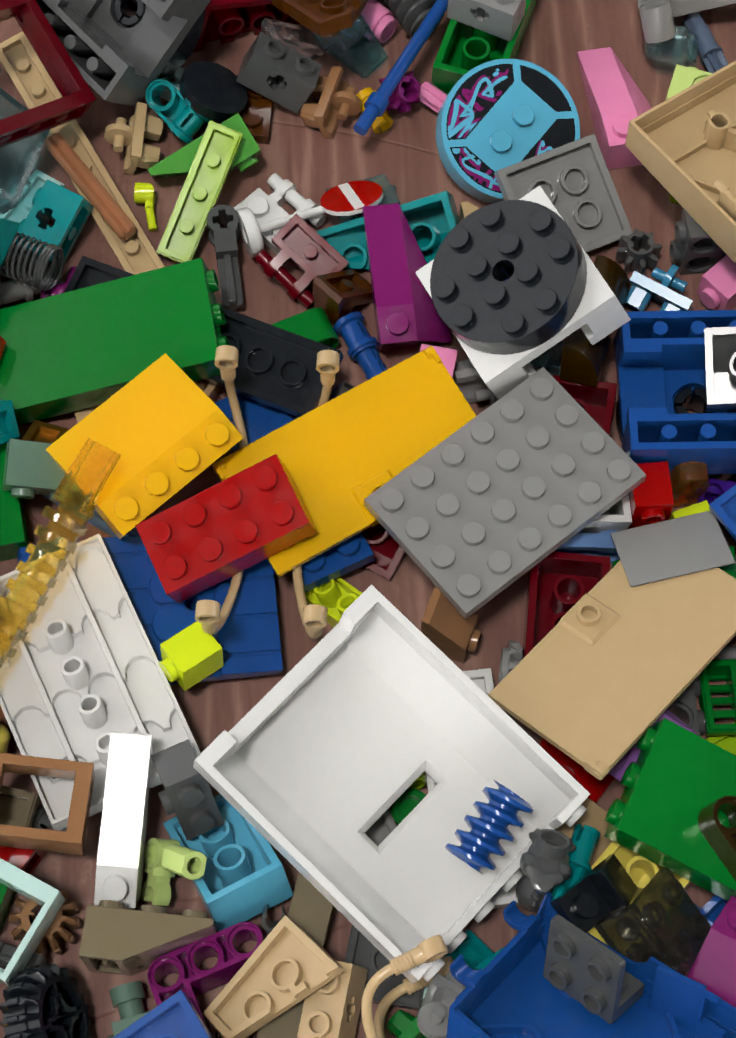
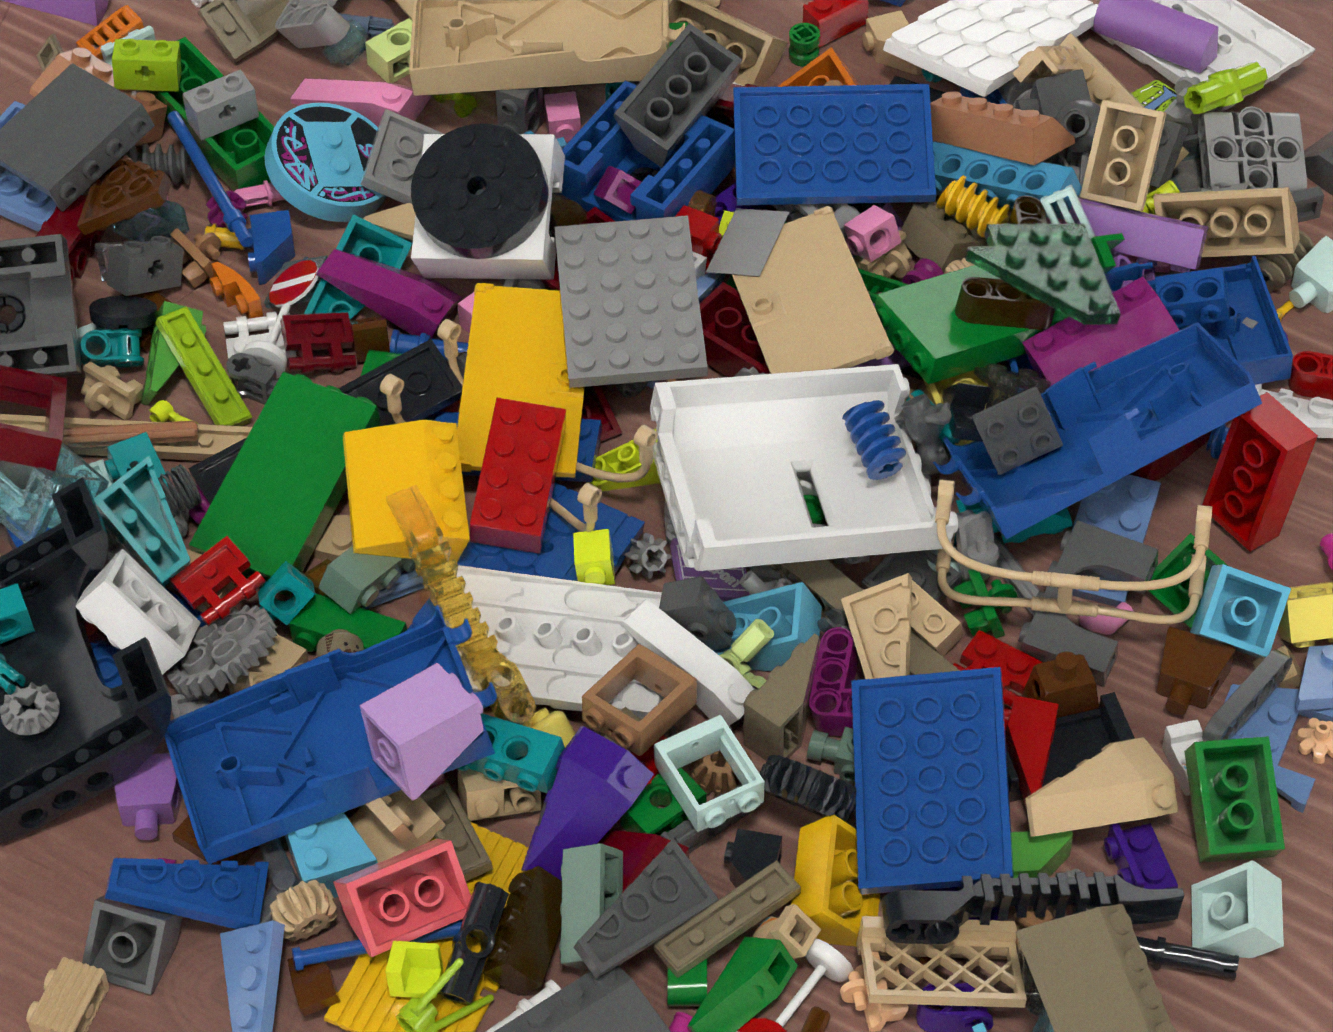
camera: 55 degrees left, 15 degrees down
none -> orange slope [209,261,263,319]
none -> blue slope [248,210,295,285]
none -> magenta panel [594,166,641,214]
none -> light grey gear [624,533,672,579]

